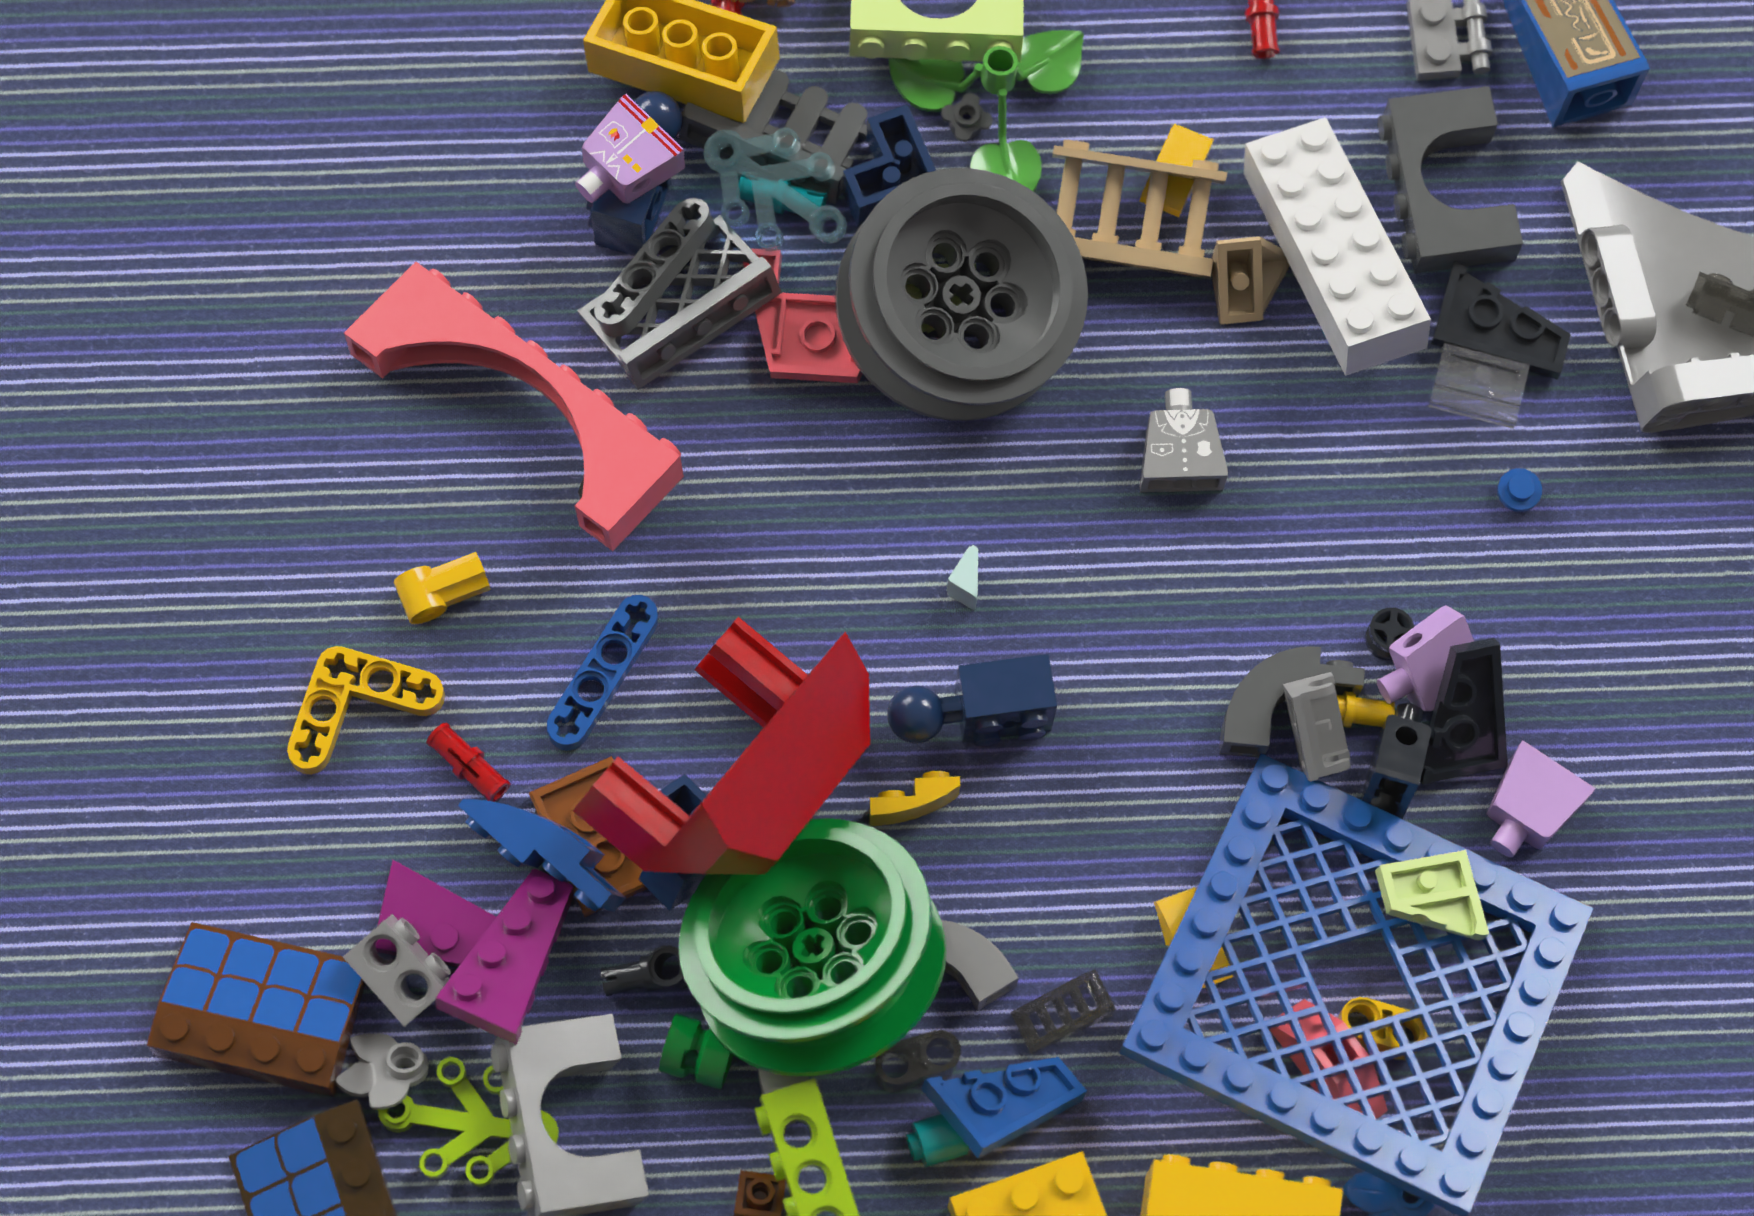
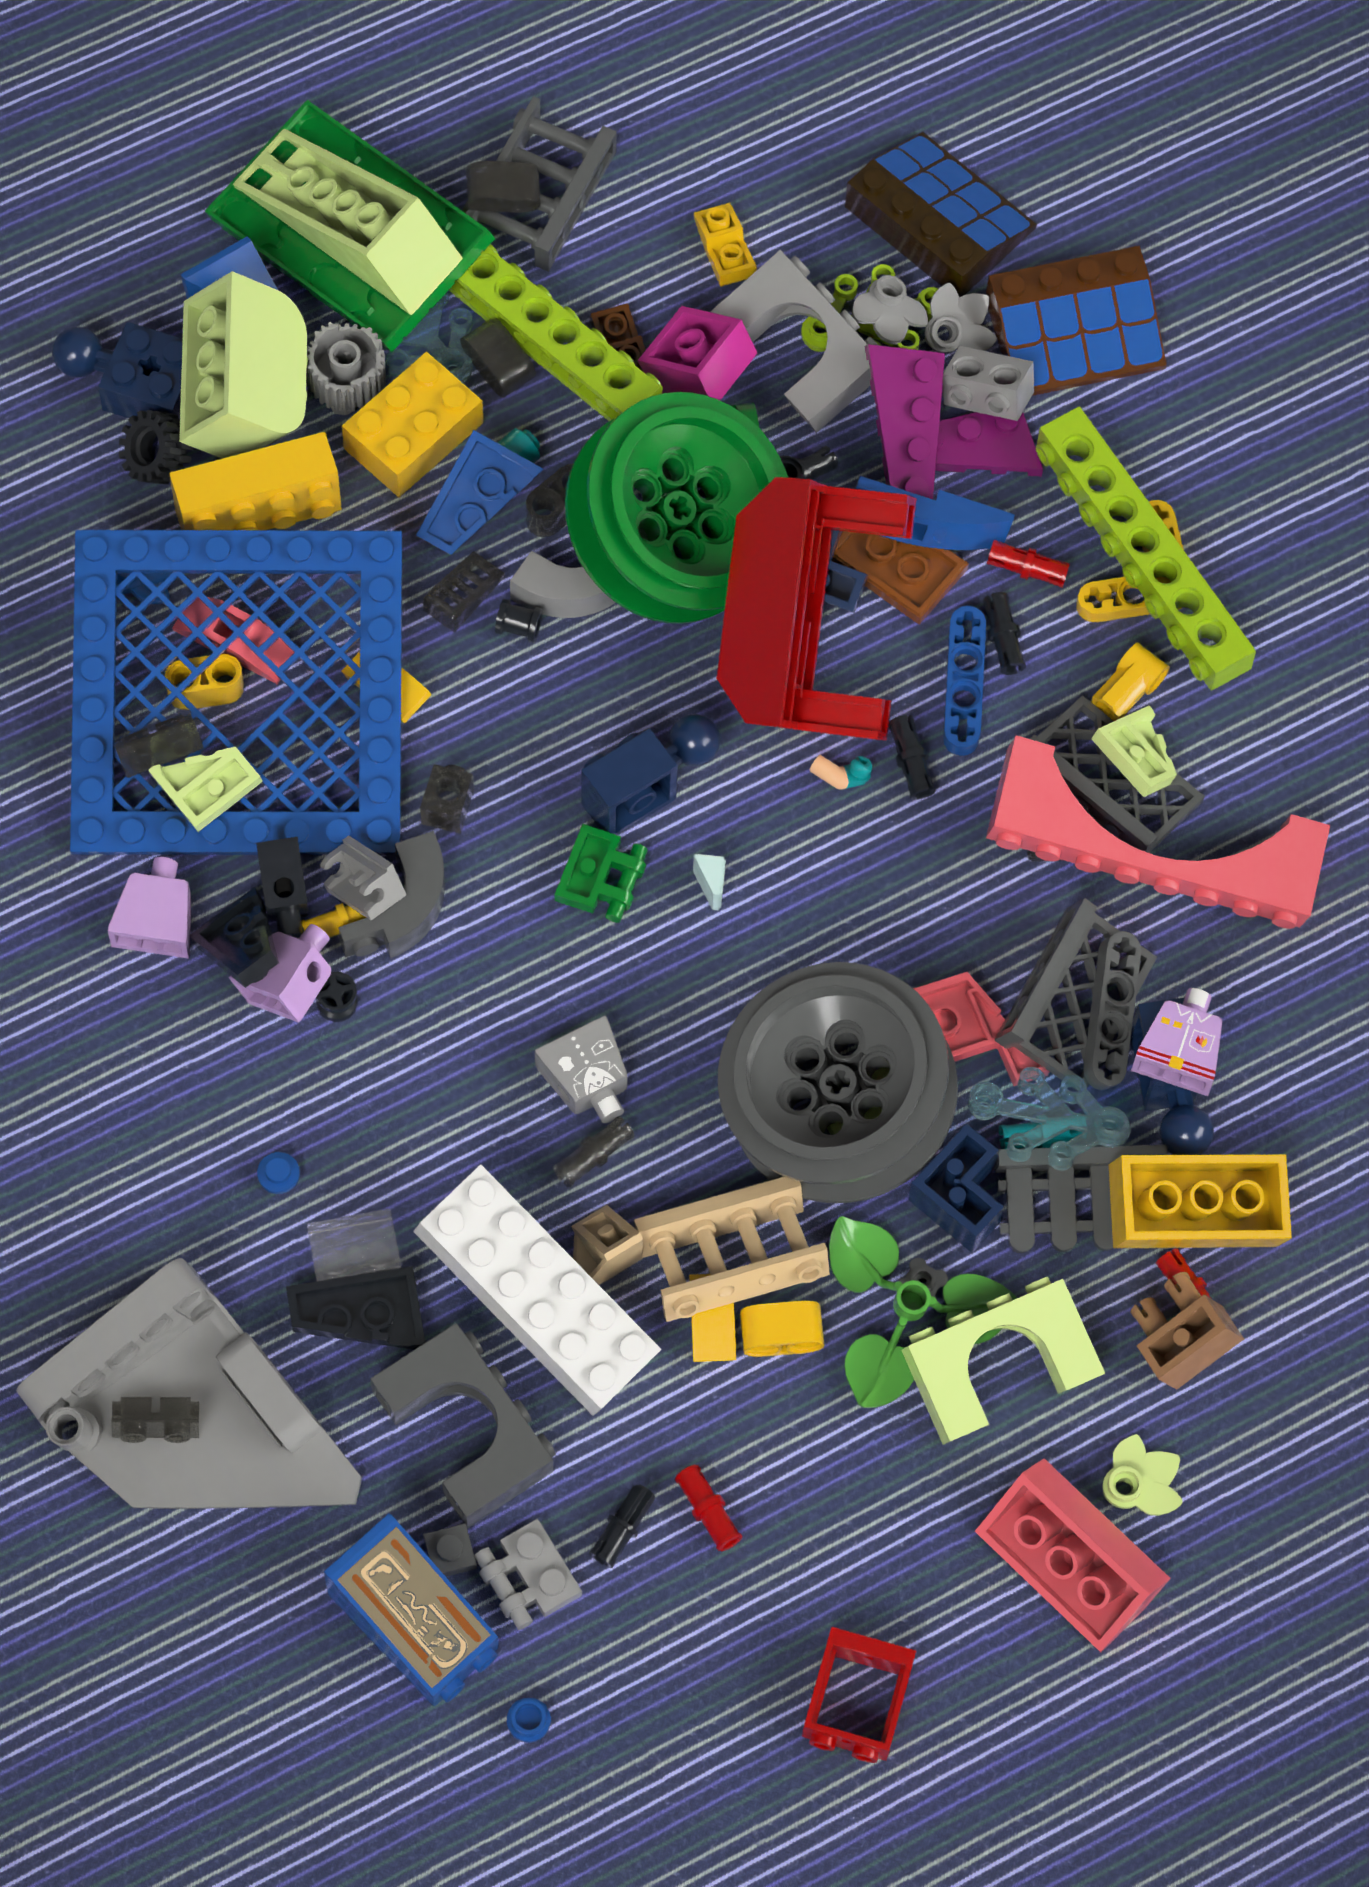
camera: 155 degrees right, 5 degrees down
yellow slope [869,771,960,826] -> none
none -> clear smoke hinge [113,713,204,778]
none -> clear smoke brick [420,764,474,834]
none -> dark grey plate [423,1523,477,1577]
none -> black bush [495,598,543,643]
none -> clear smoke pin [553,1116,635,1187]
none -> green plate [554,824,648,923]
none -> black axle [589,1484,655,1569]
none -> dark pink brick [638,306,757,400]
none -> yellow beam [740,1301,825,1357]
none -> arm [810,755,873,790]
none -> light grey plate [852,275,928,344]
none -> black pin [889,715,936,800]
none -> black pin [983,592,1026,675]
none -> dark grey fence [1030,695,1205,854]
none -> lime brick [1036,406,1256,691]
none -> yellowish green wing [1092,706,1177,797]

